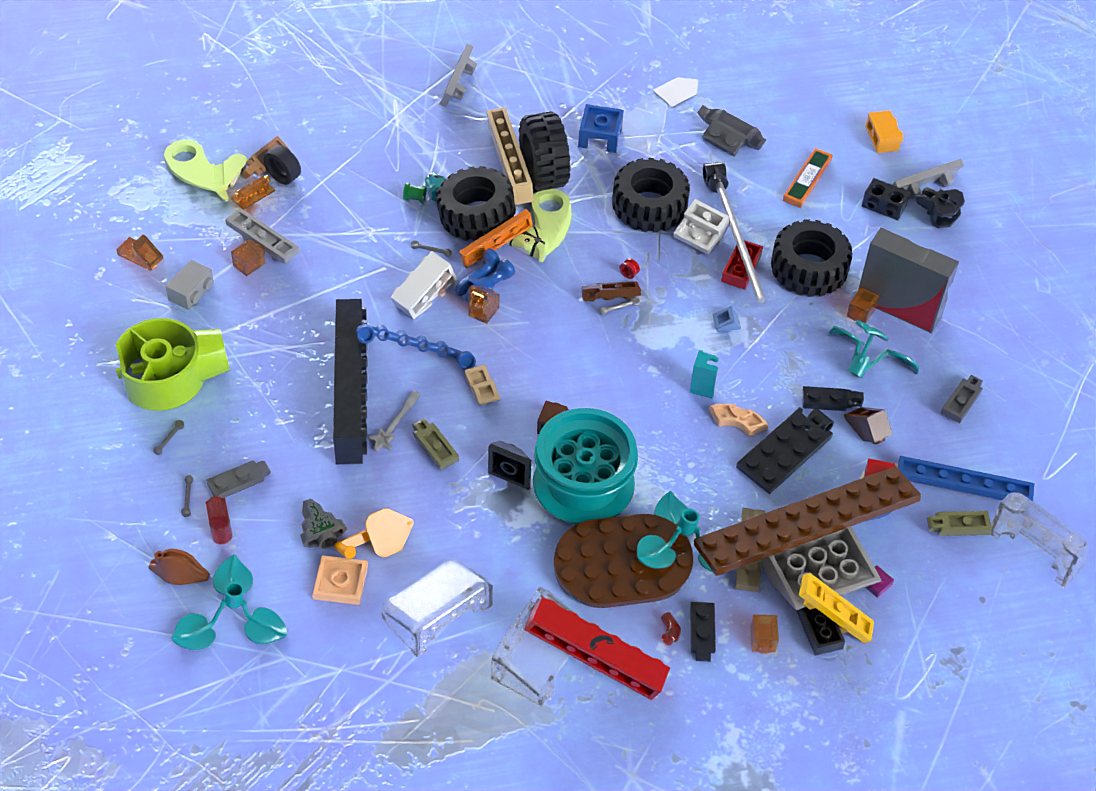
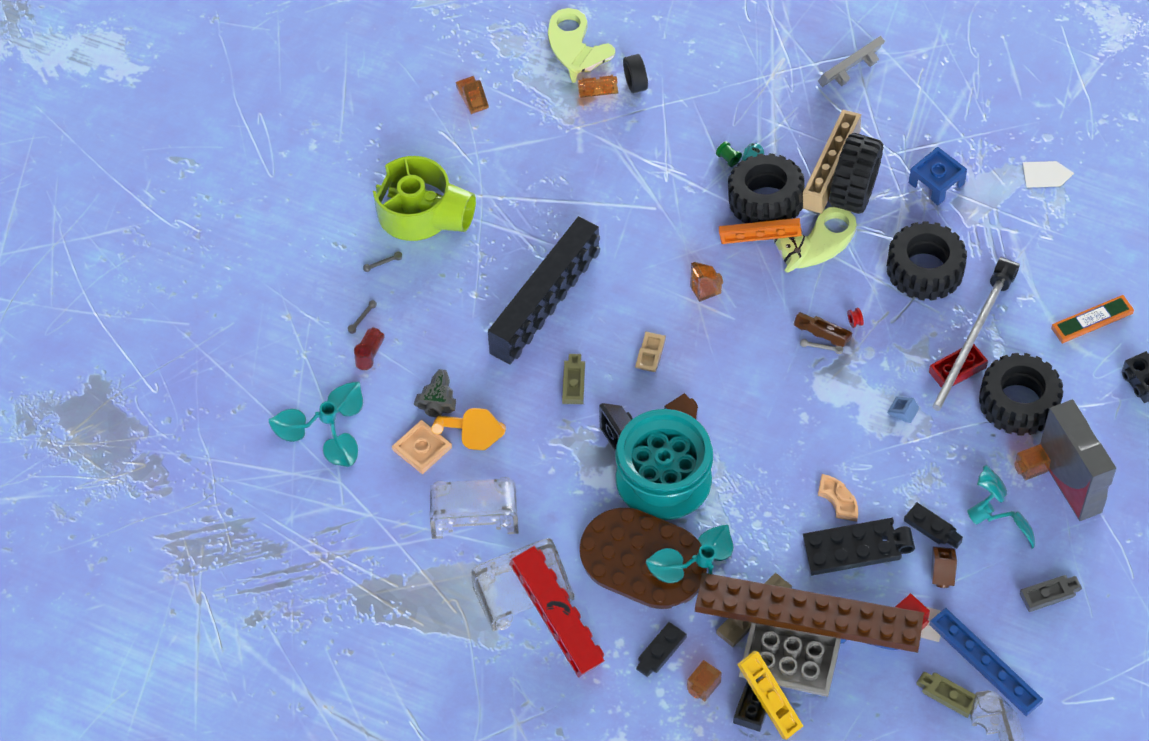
camera: 40 degrees right, 5 degrees up
dark orange hat [148,549,210,585] -> none
light grey brick [166,260,214,310] -> none
dark grey hinge [206,461,271,501] -> none
light grey hinge [225,208,300,264] -> none
clear orange brick [231,239,266,277] -> none
medium nougat hinge [241,136,291,179] -> none
blue bar [356,324,476,370] -> none
light grey piece [369,391,420,452] -> none
white wedge [391,251,459,319] -> none
dark grey hinge [411,241,452,257] -> none
blue piece [455,248,515,303] -> none
clear red arm [661,612,681,646] -> none
white brick [674,199,730,255] -> none
teal hinge [689,350,719,399] -> none
dark grey plate [697,105,766,157] -> none
magenta plate [865,565,894,598] -> none

